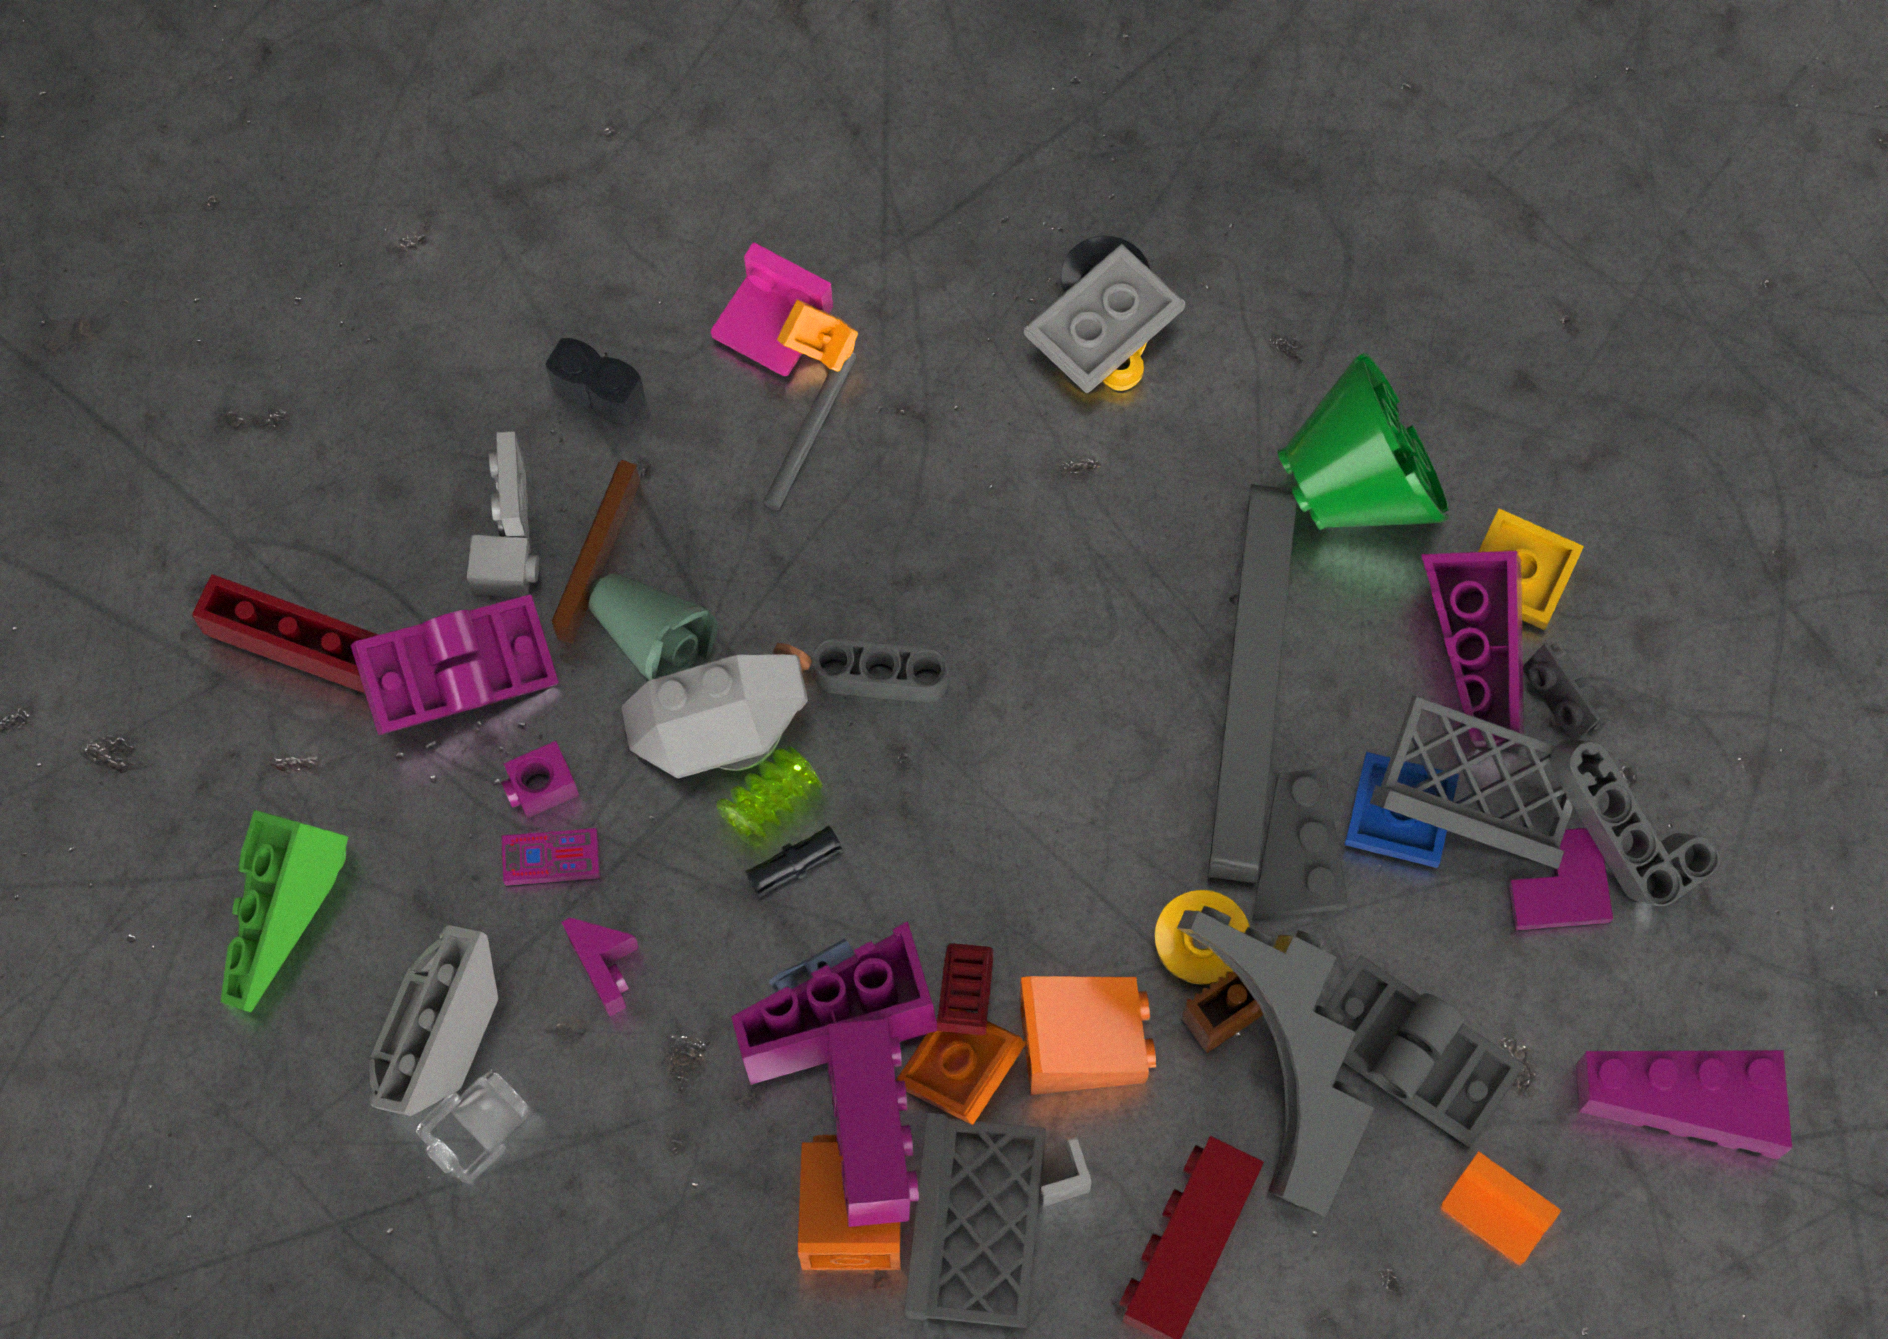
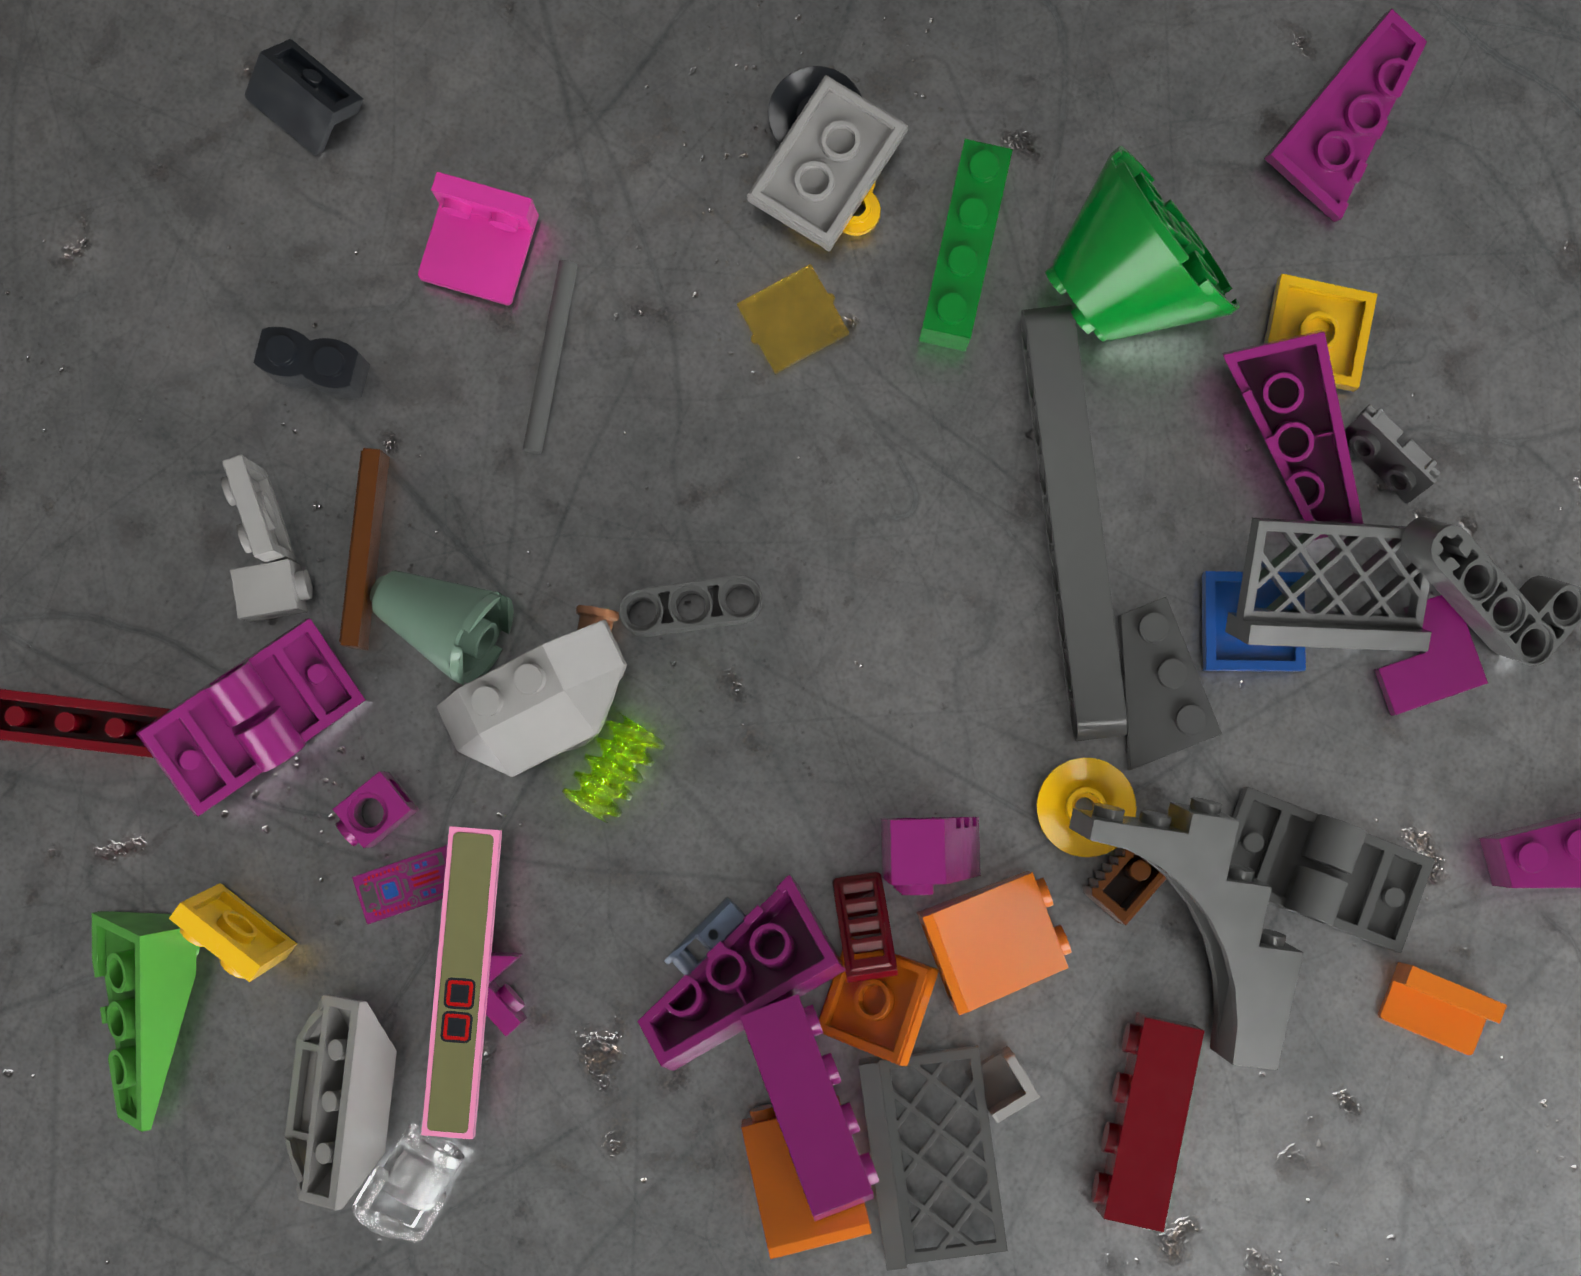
camera: 15 degrees left, 15 degrees up
black pin [745,825,843,898] -> none
light orange bracket [776,299,858,372] -> none
none -> yellow plate [169,883,297,982]
none -> black panel [245,39,364,155]
none -> olive tile [421,826,502,1139]
none -> clear yellow piece [737,264,849,375]
none -> magenta wedge [881,817,981,895]
none -> green brick [919,139,1013,352]
none -> magenta wing [1264,9,1427,222]

